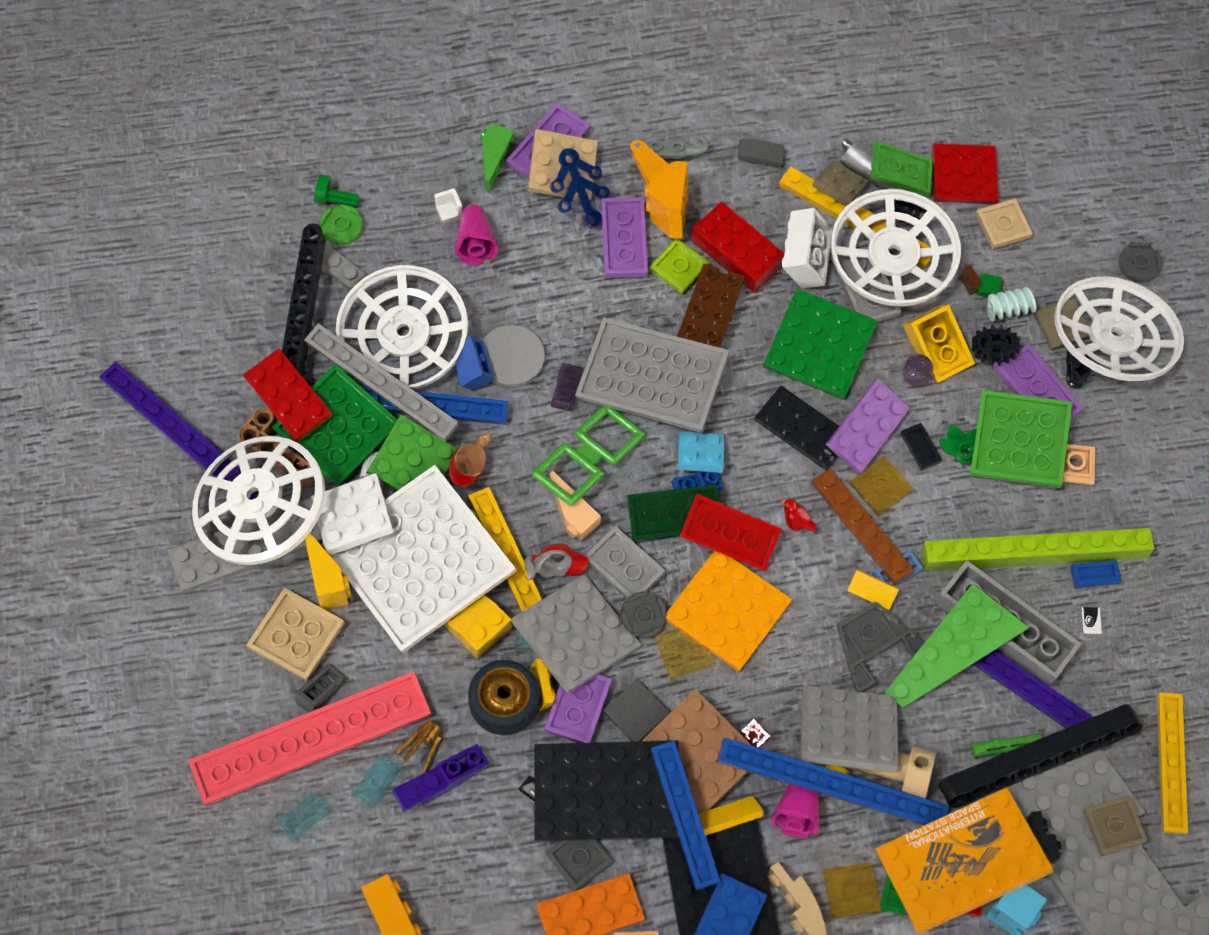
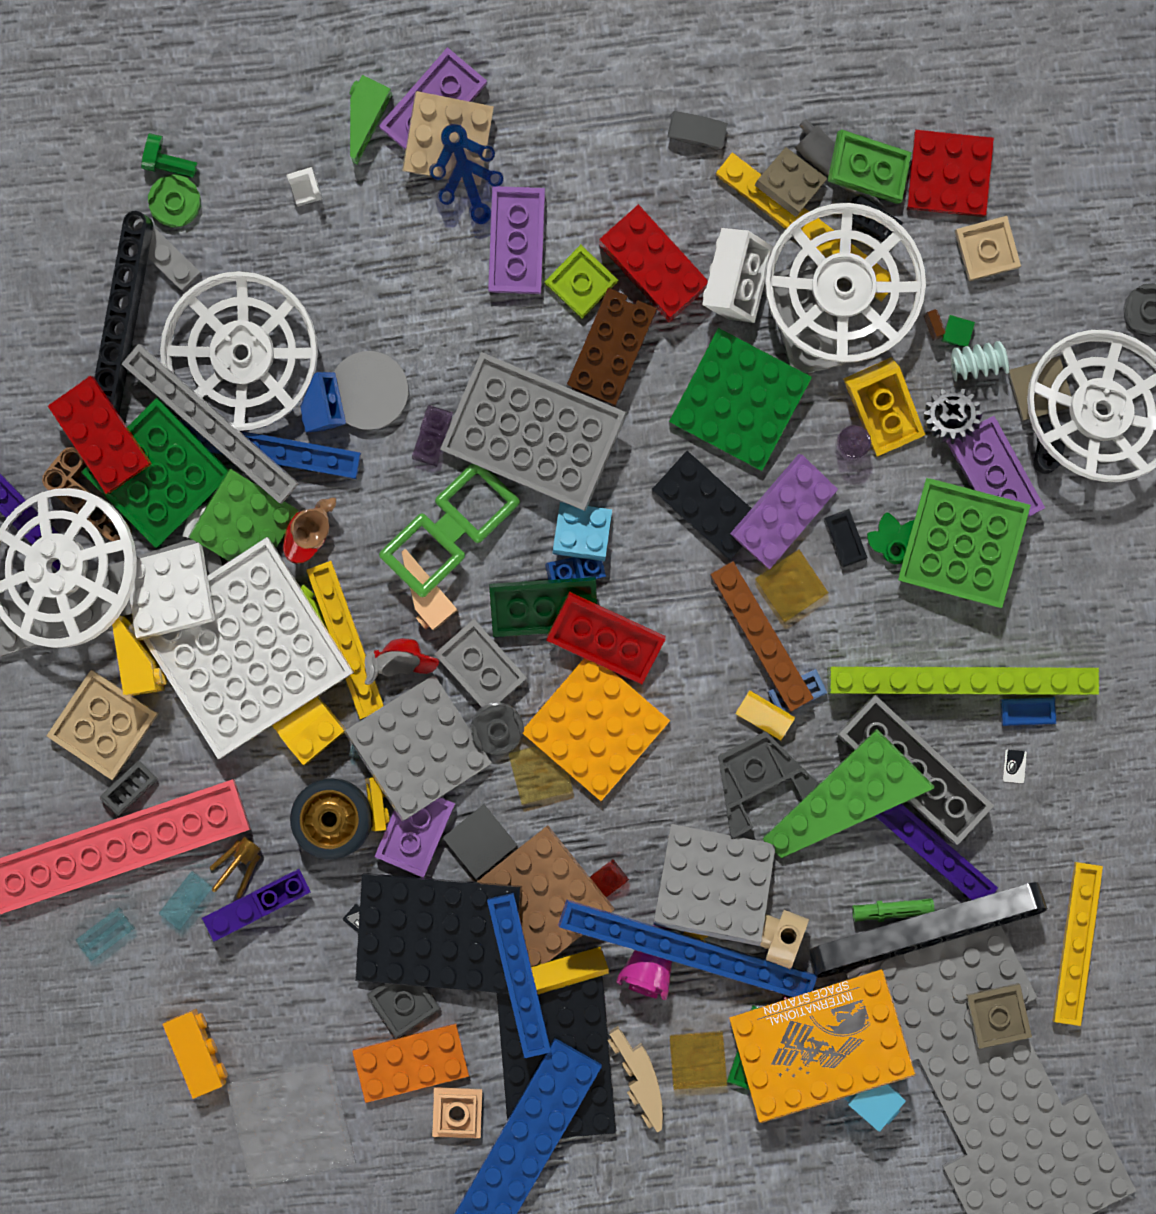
camera: 15 degrees right, 20 degrees up
dark pink cone [455,205,498,265] -> none
light orange slope [630,135,709,239] -> none
red animal [782,499,817,532] -> none
black slope [1027,811,1062,864] -> none
light nougat piece [1062,444,1095,485] -> none

